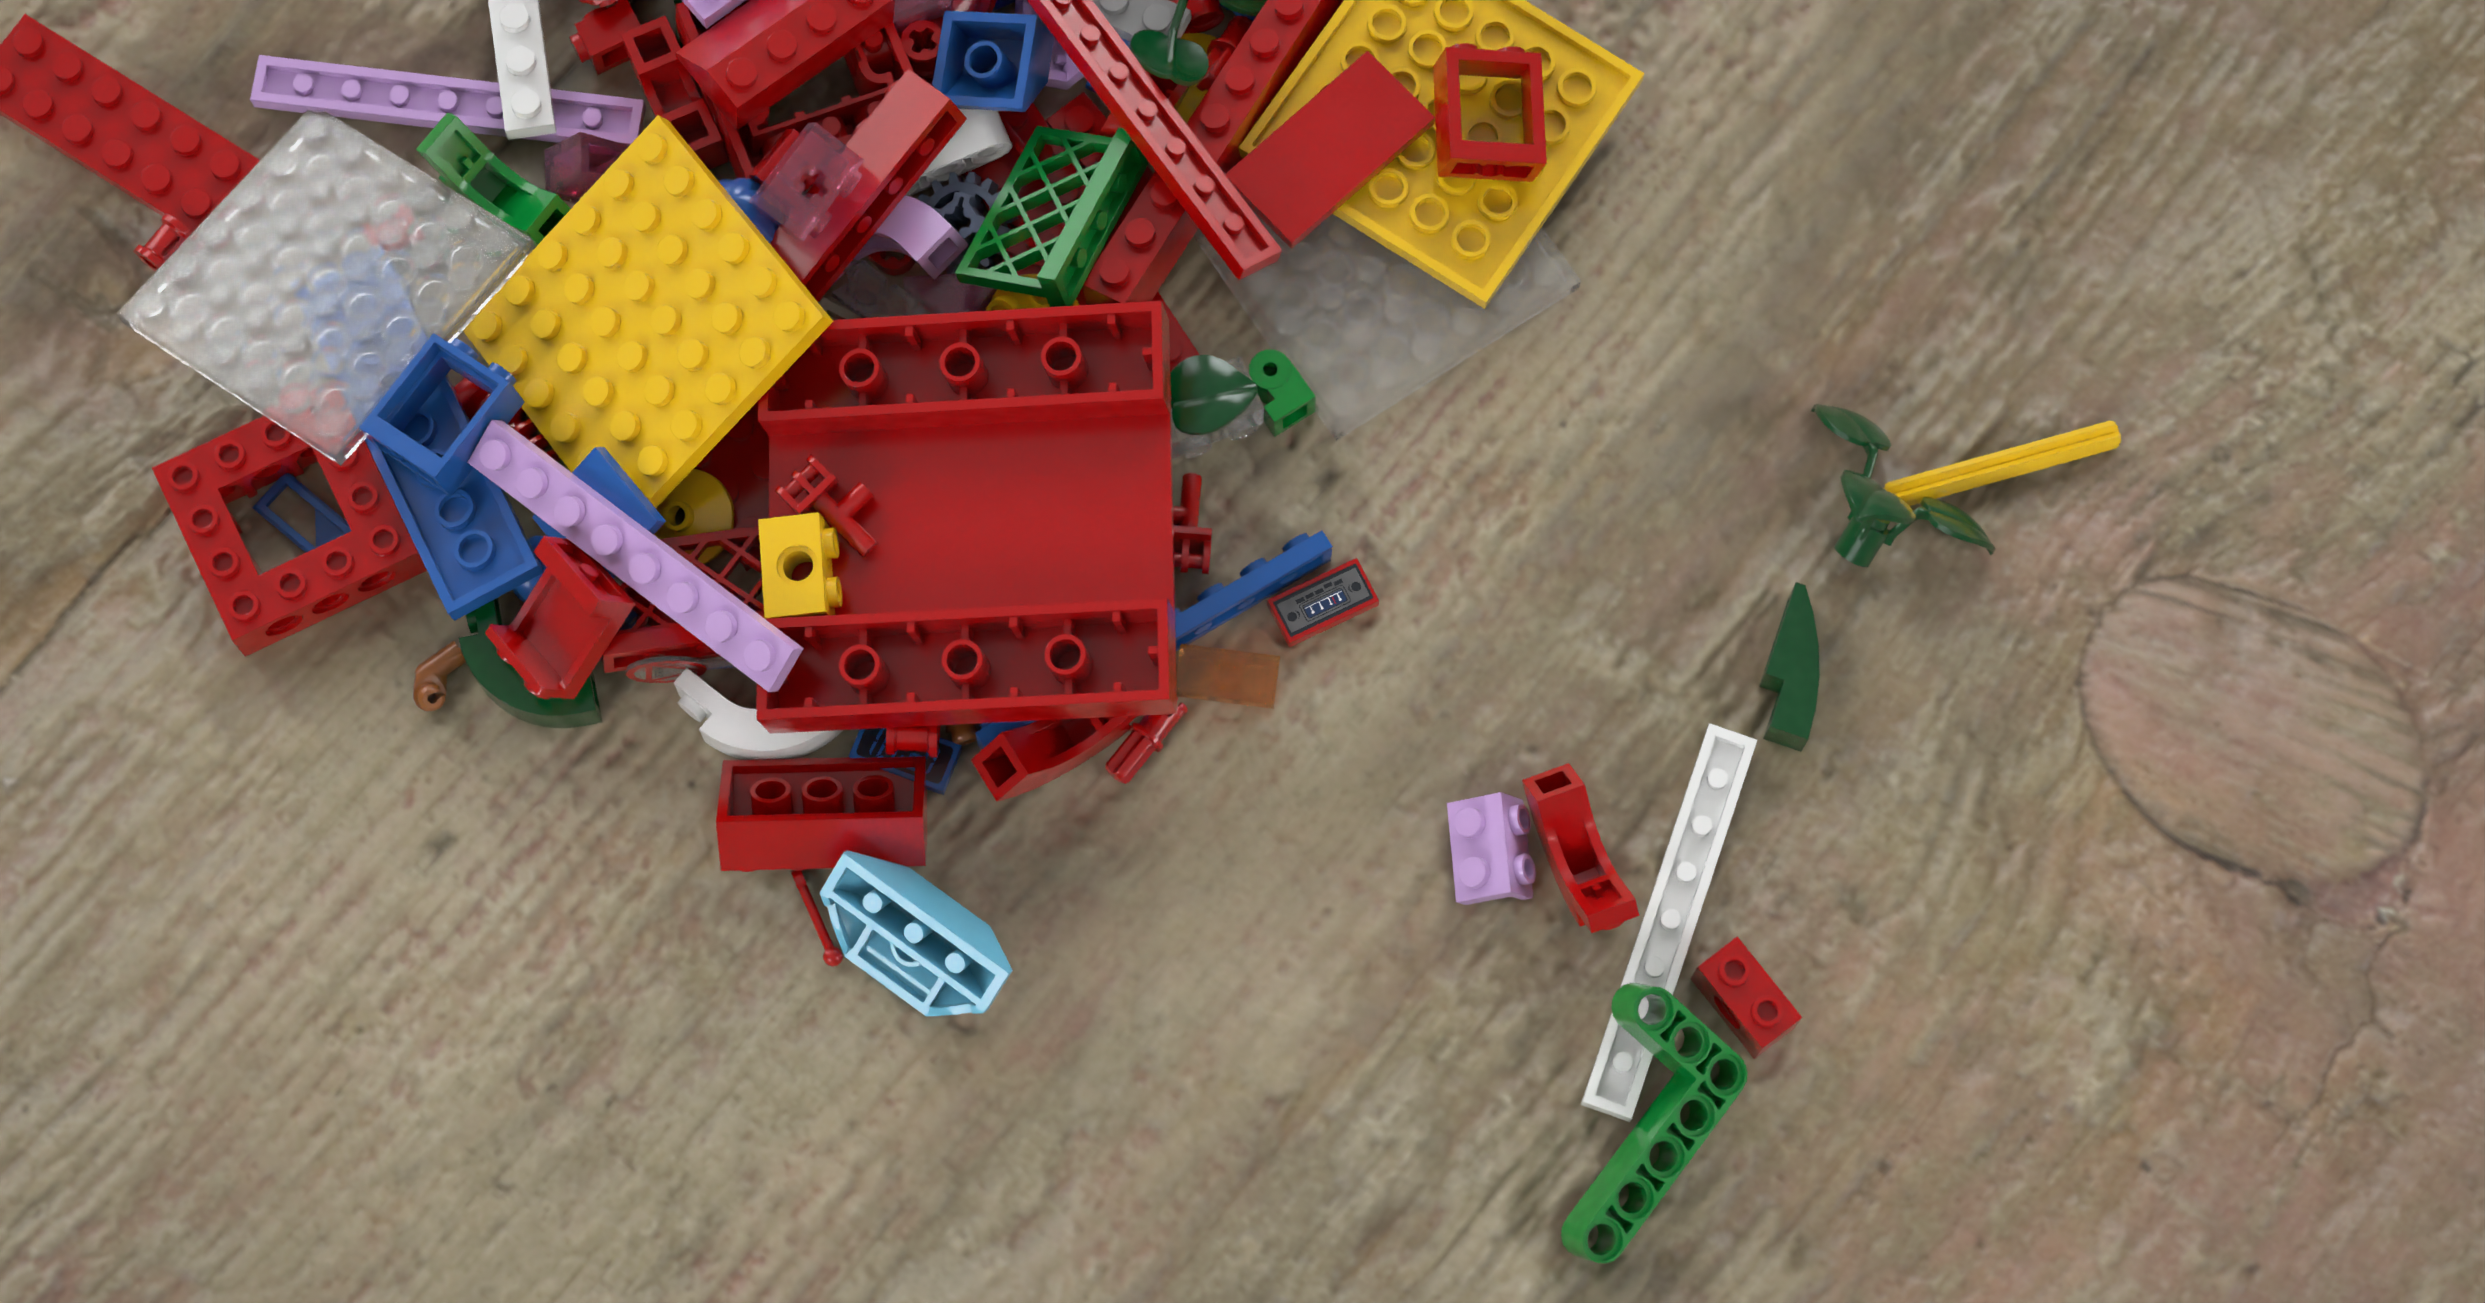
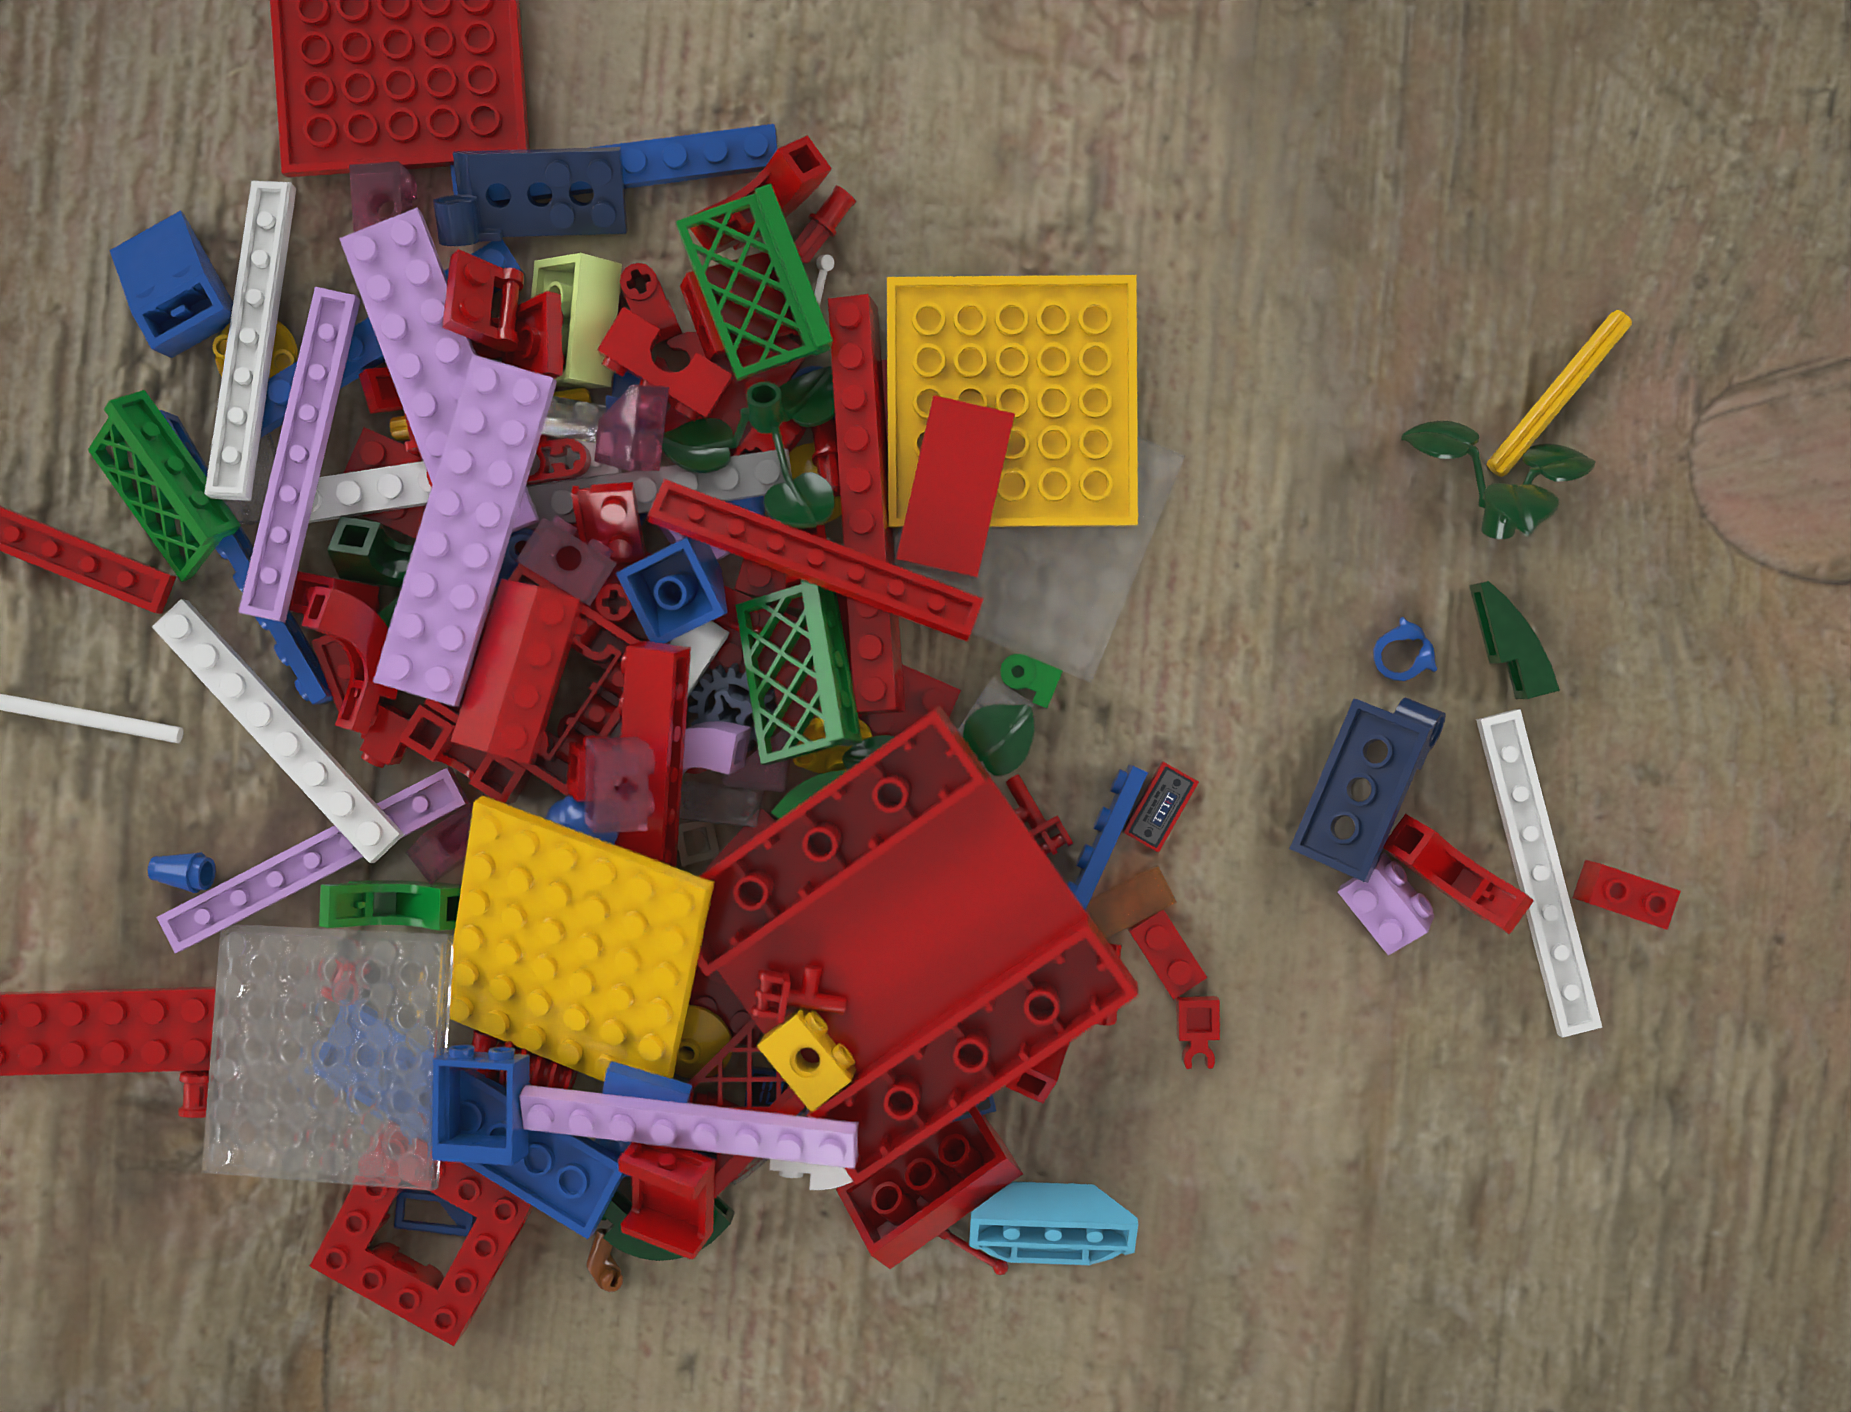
camera: 30 degrees left, 15 degrees up
red window [1433,43,1547,182] -> none
green beam [1561,983,1748,1264] -> none
none -> blue cone [148,852,216,893]
none -> red plate [1128,908,1208,1000]
none -> red plate [1176,996,1220,1069]
none -> dark blue hinge [1289,697,1446,883]
none -> blue piece [1373,617,1437,681]

